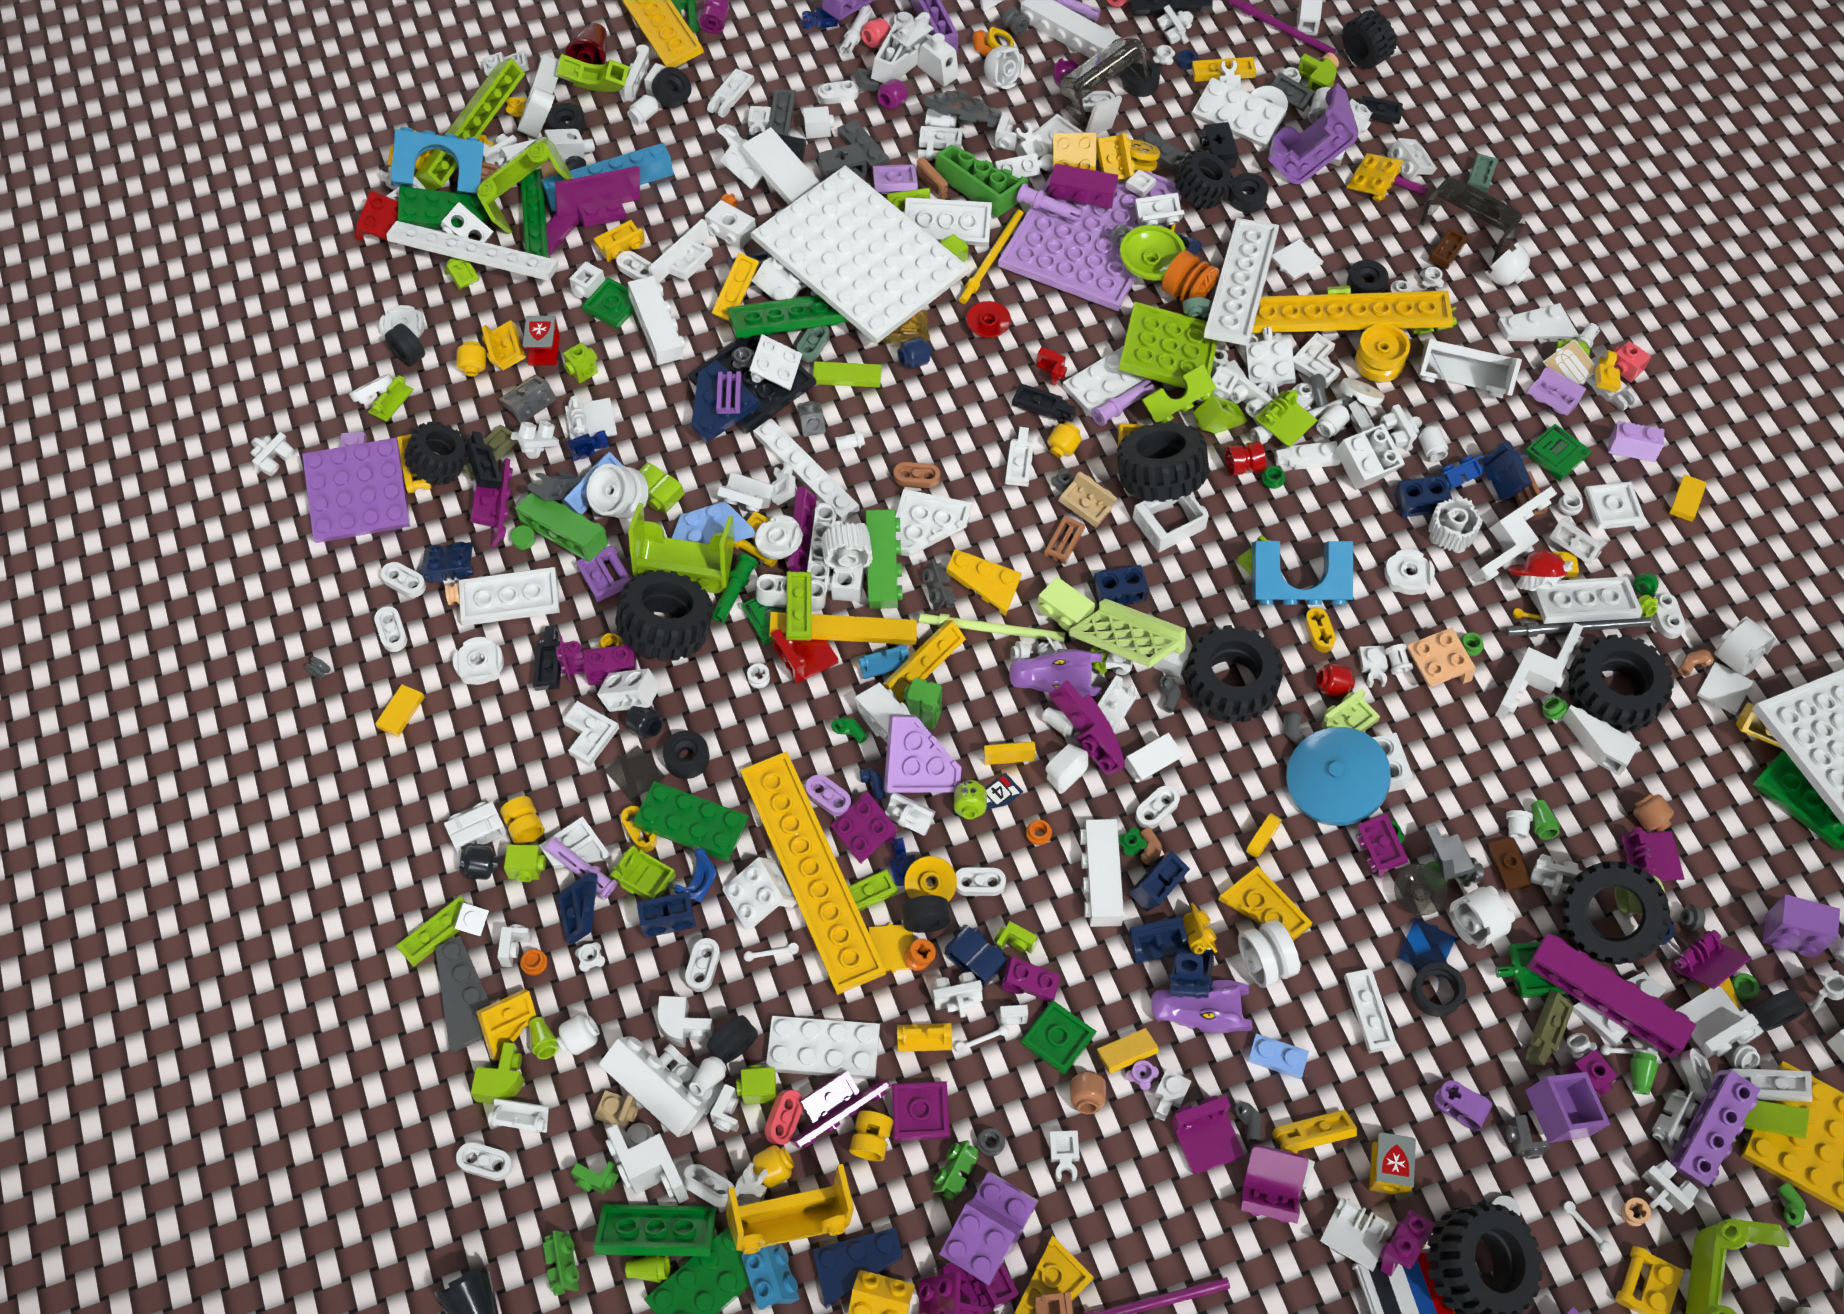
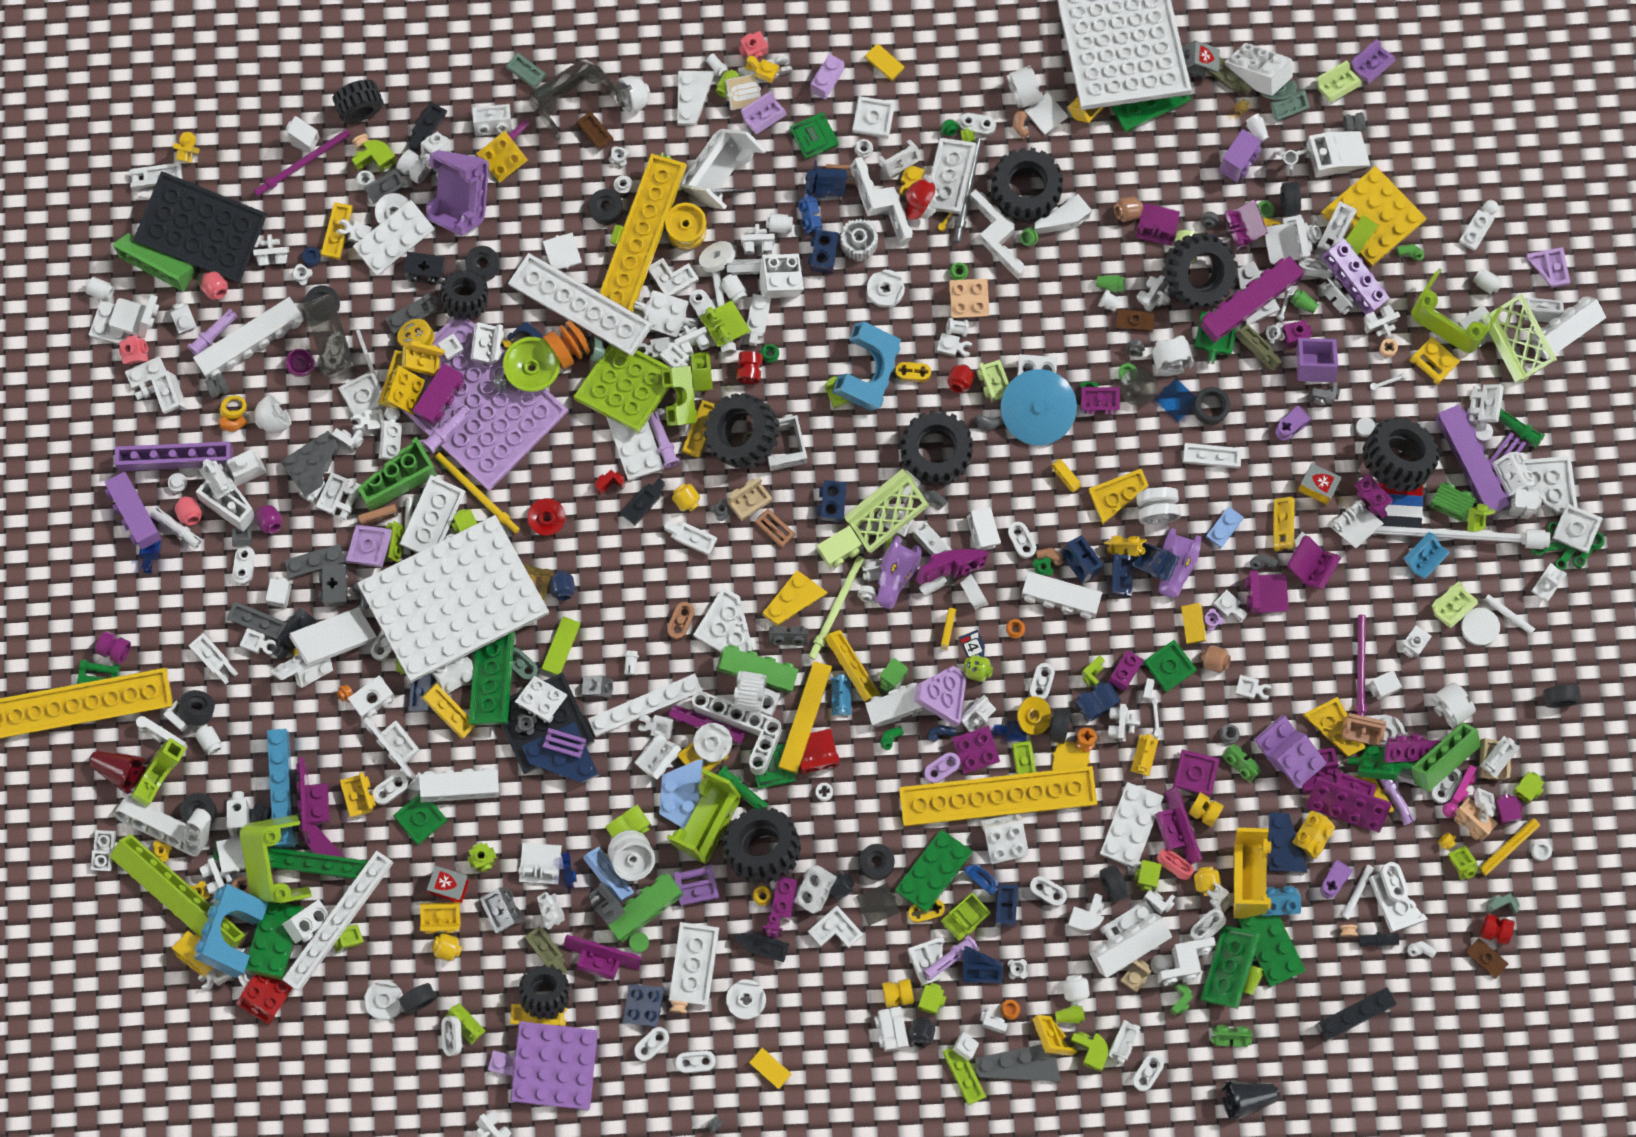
camera: 75 degrees left, 15 degrees up
black hinge [466,431,502,489] -> none
white brick [569,261,605,298] -> none
white cone [689,1056,726,1096] -> none
white hinge [744,943,799,962] -> none
lime tile [786,572,811,640] -> none
dark grey arm [1309,373,1328,407] -> none
panel [1426,825,1475,880] -> none

